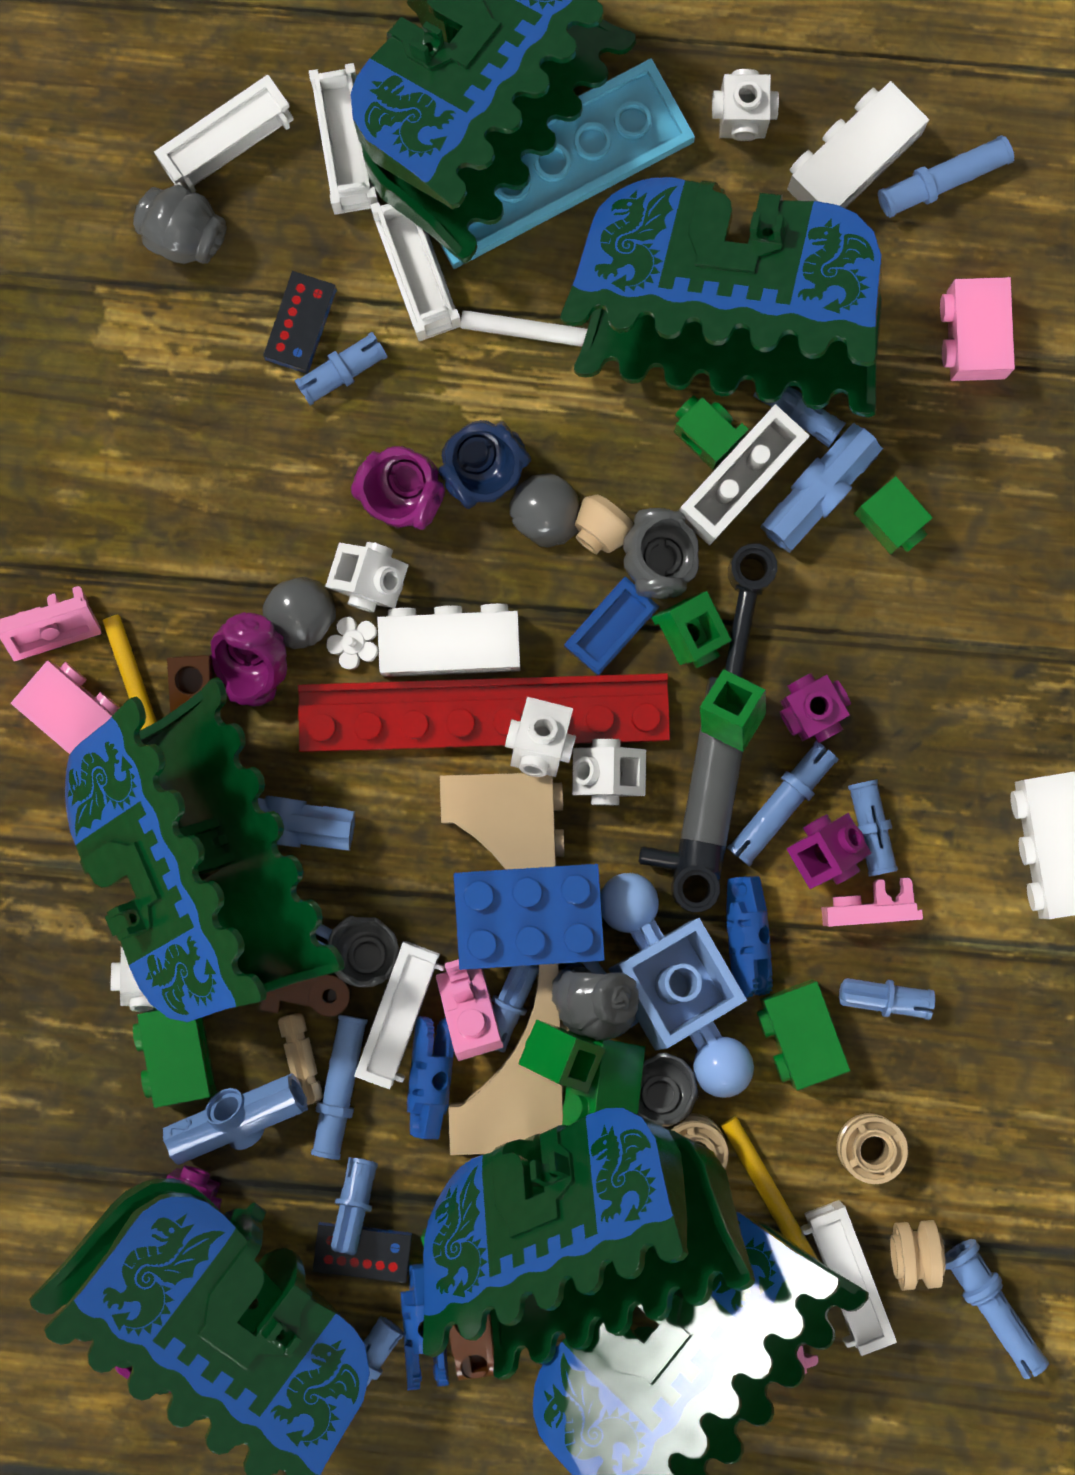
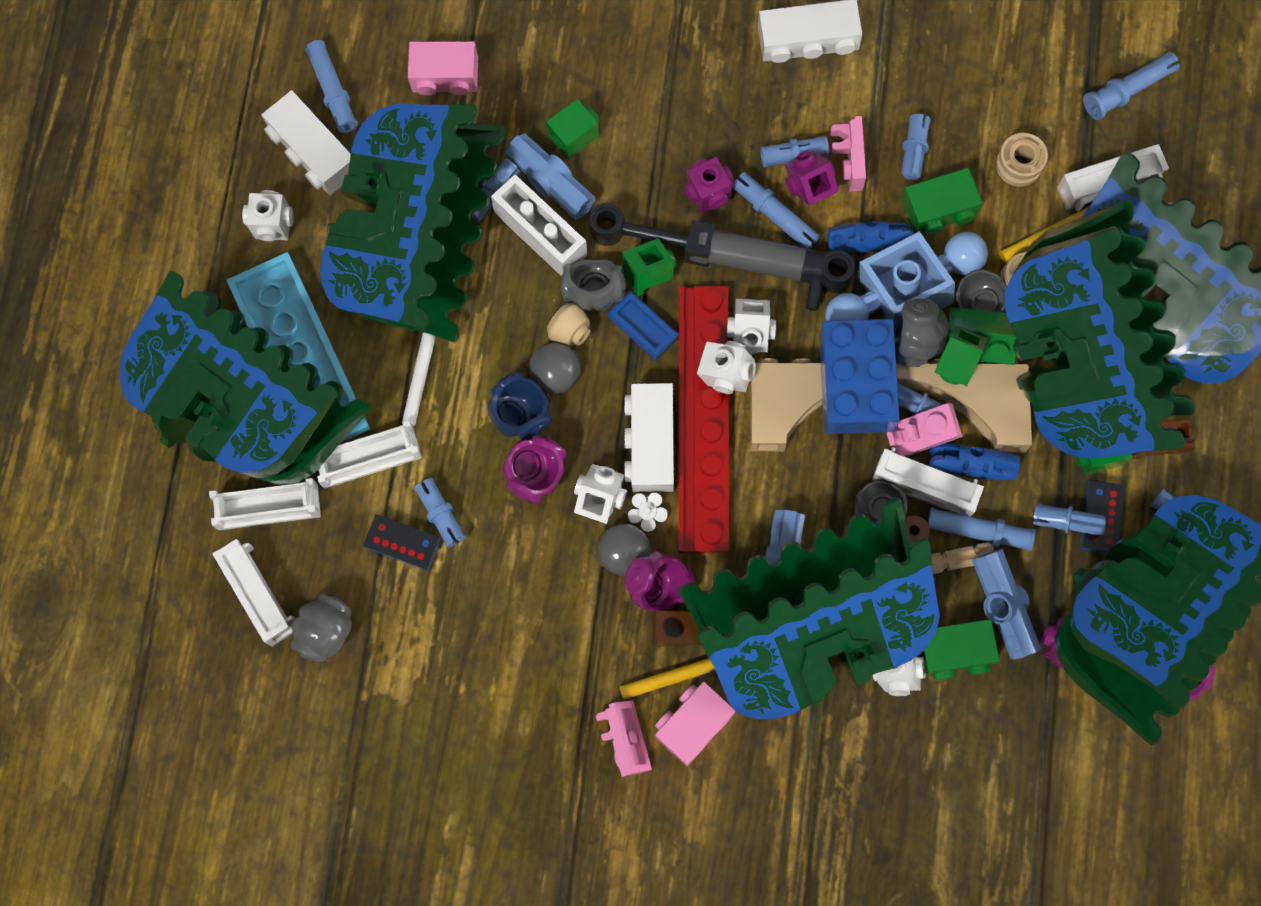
camera: 85 degrees left, 10 degrees down
blue hinge [401,1263,449,1390] -> none
green brick [674,395,749,470] -> none
green brick [700,669,766,752] -> none
tan wheel [890,1220,946,1291] -> none

